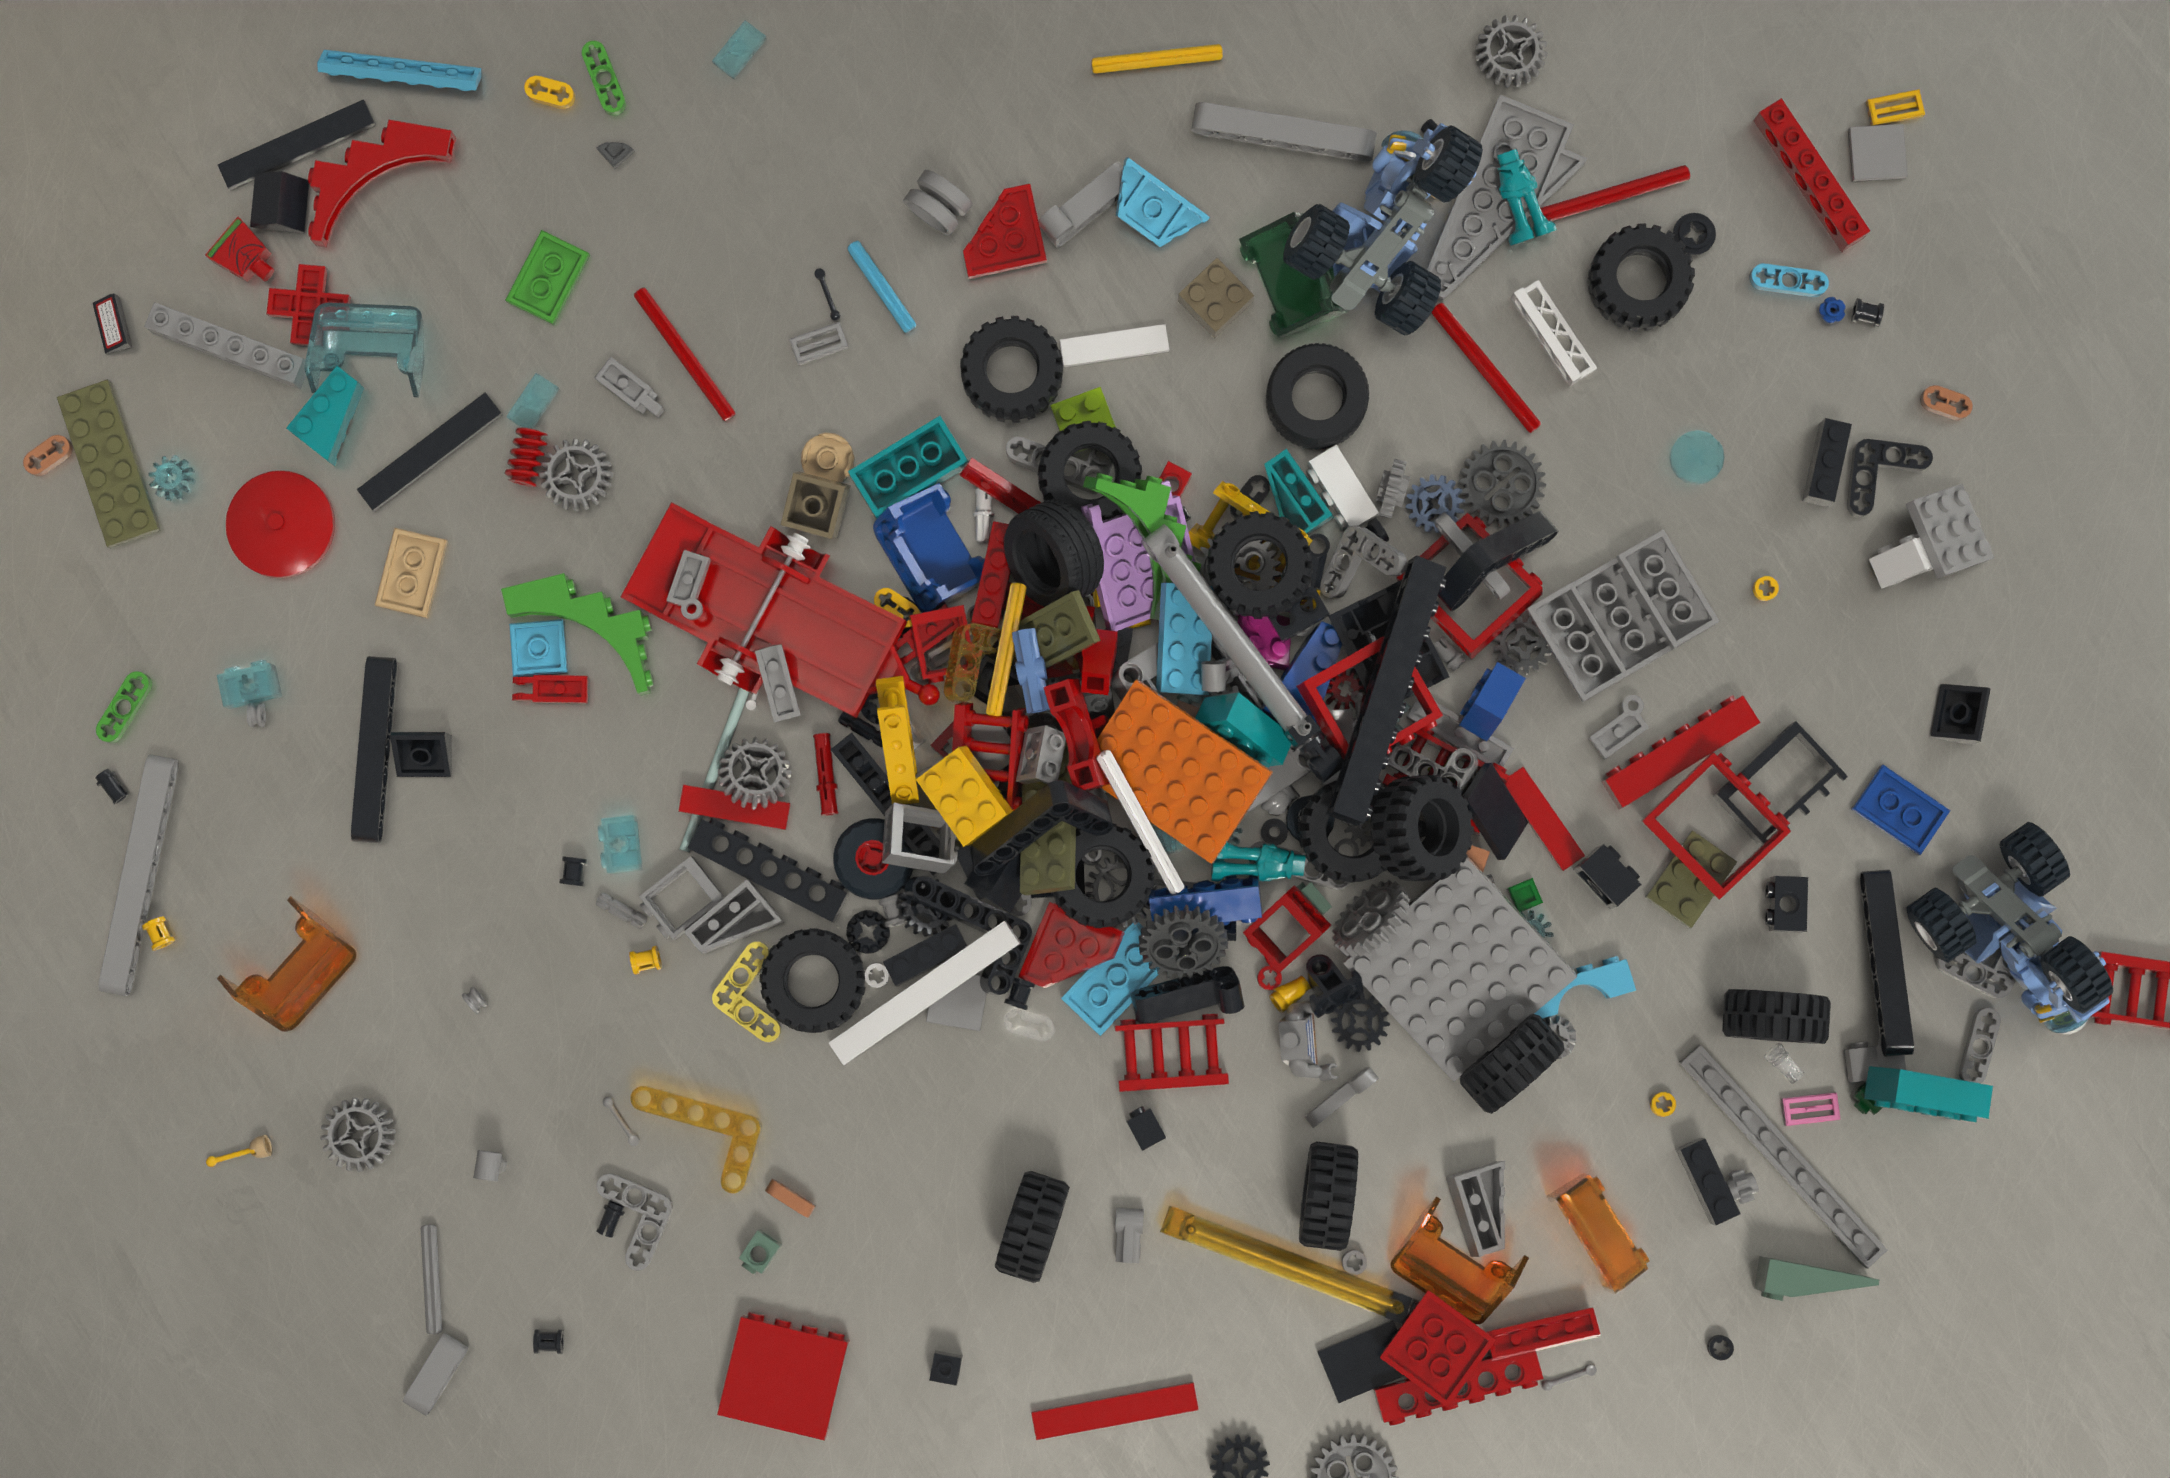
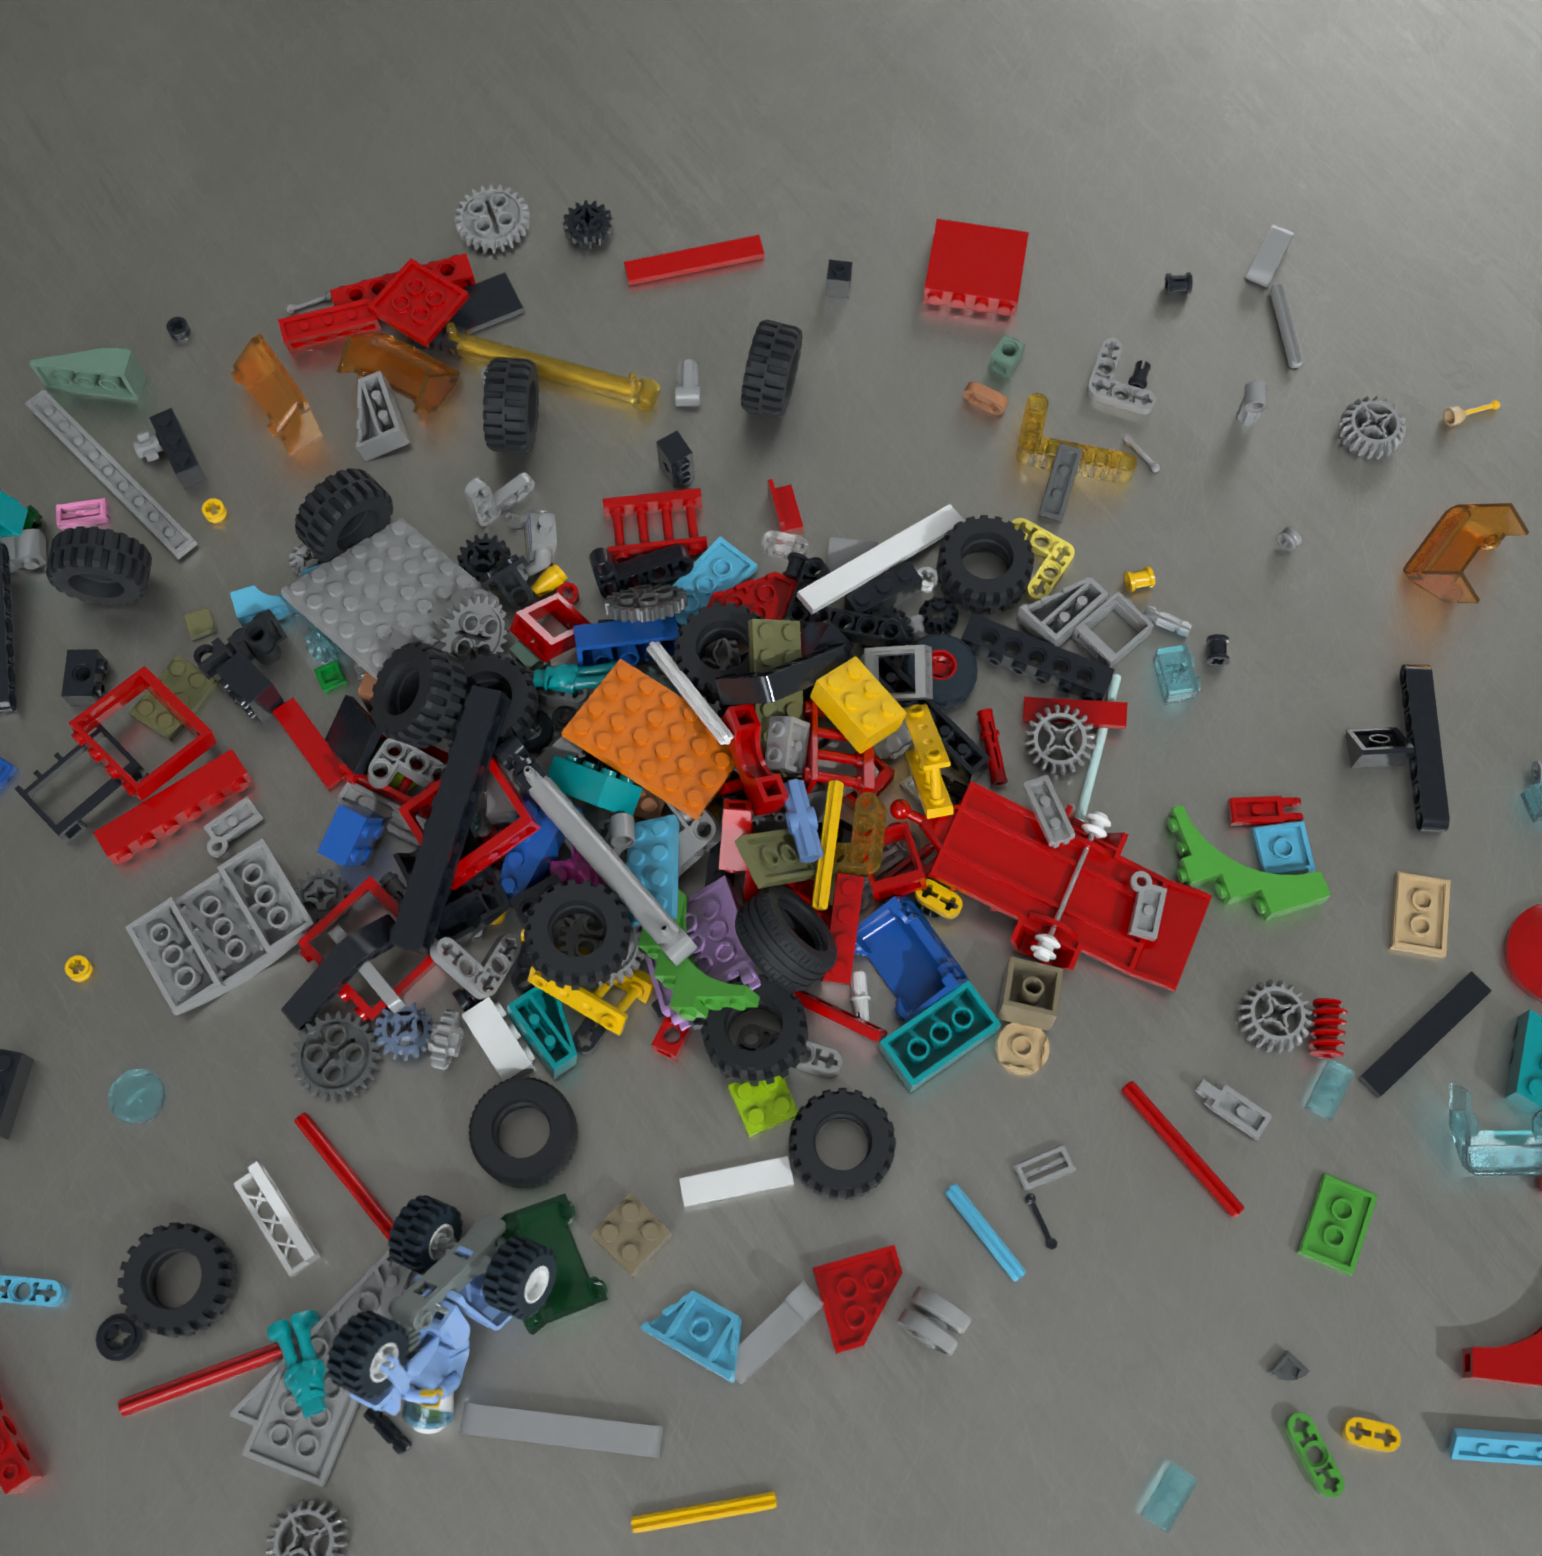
camera: 175 degrees right, 15 degrees down
none -> olive tile [184,607,217,640]
none -> black plate [193,609,287,680]
none -> red panel [768,479,804,536]
none -> dark grey tile [1038,443,1083,522]

